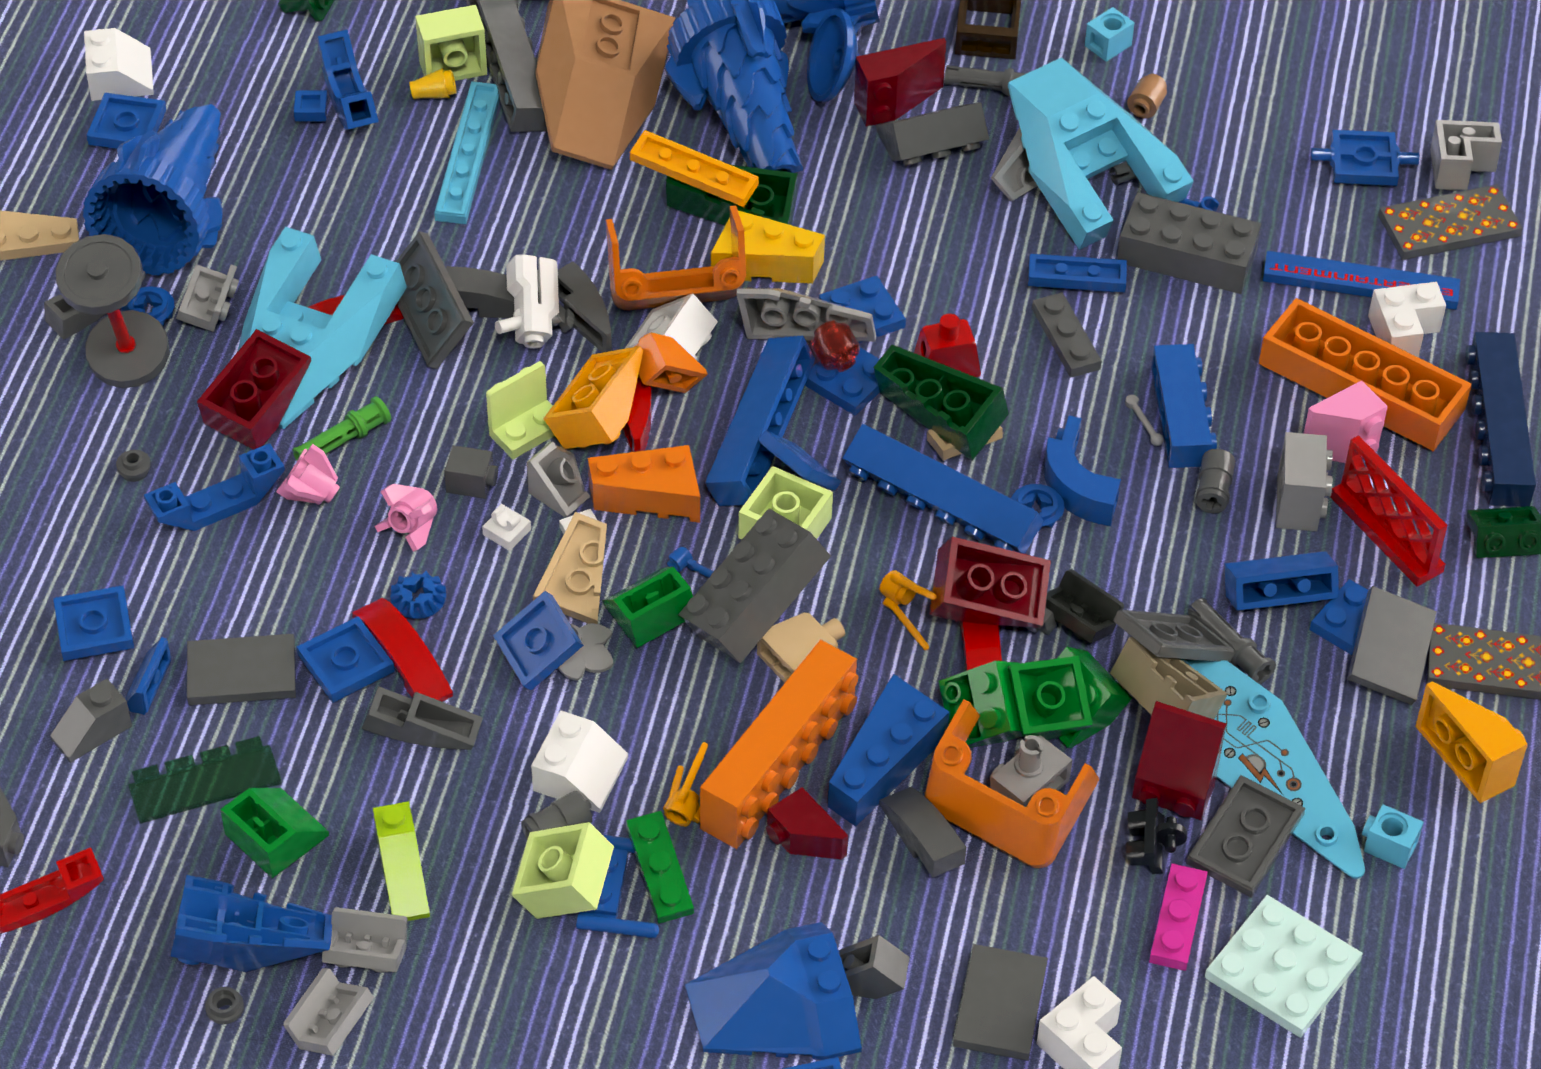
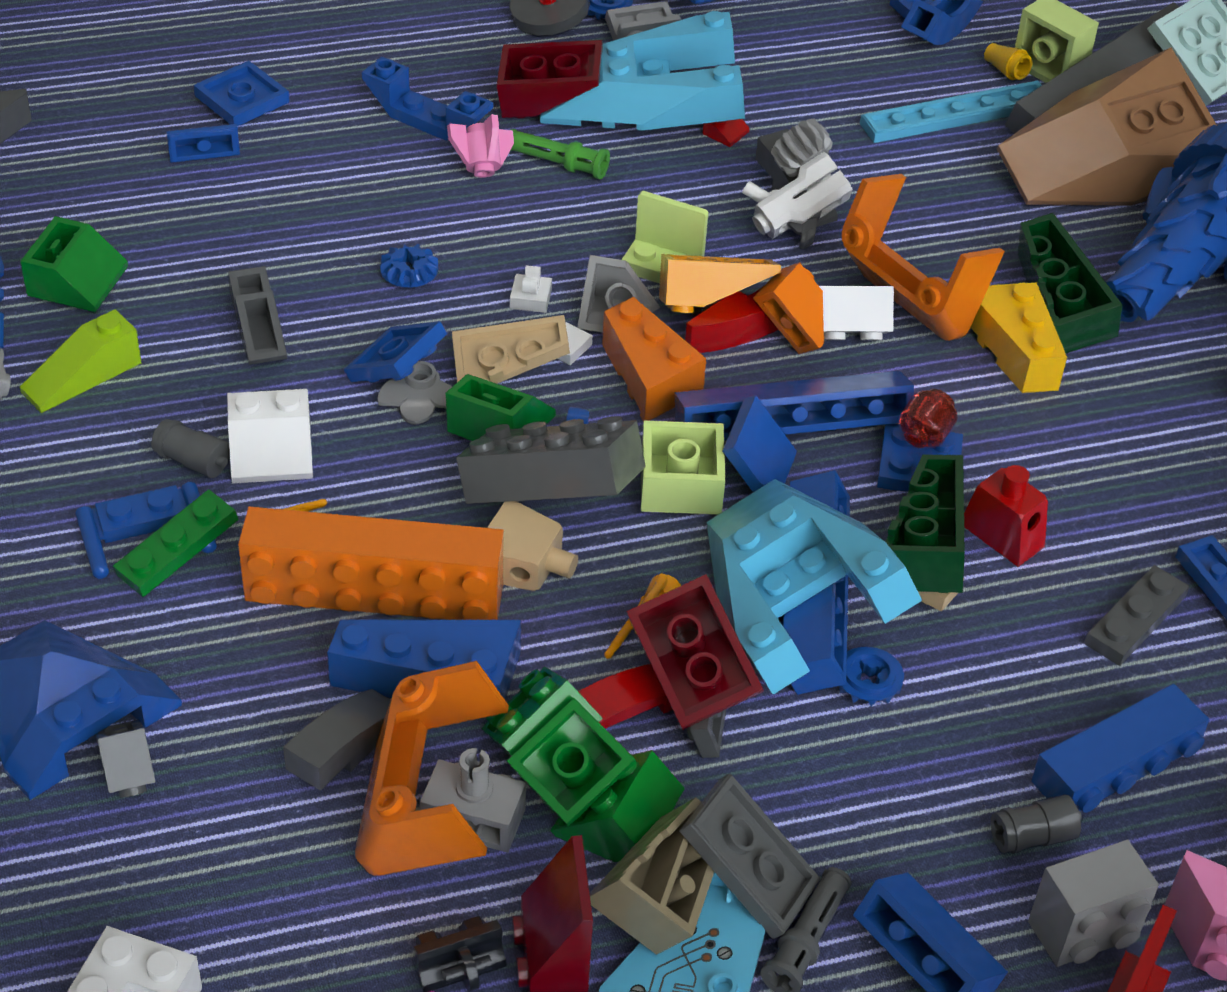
camera: 60 degrees right, 5 degrees down
dark grey slope [50,678,132,763] -> none
dark grey plate [116,450,151,482] -> none
clear green windscreen [128,736,282,824] -> none
dark grey tile [187,634,296,705] -> none
blue plate [296,616,395,703] -> none
red slope [352,597,453,702] -> none
bright pink brick [374,484,437,552] -> none
dark grey tile [396,231,474,369] -> none
dark grey brick [444,445,498,499] -> none
yellowish green brick [512,822,614,919] -> none
dark grey slope [558,261,612,353] -> none
light orange plate [629,130,759,207] -> none
light grey wedge [736,288,876,342] -> none
dark red slope [766,787,848,860] -> none
blue plate [818,275,906,345] -> none
dark grey tile [953,944,1048,1061] -> none
blue arch [1044,416,1121,526] -> none
pearl dark grey bracket [1045,569,1124,643] -> none
light grey hinge [1125,395,1164,446] -> none
none -> medium azure wedge [706,479,922,694]
none -> light grey gear [771,118,833,177]

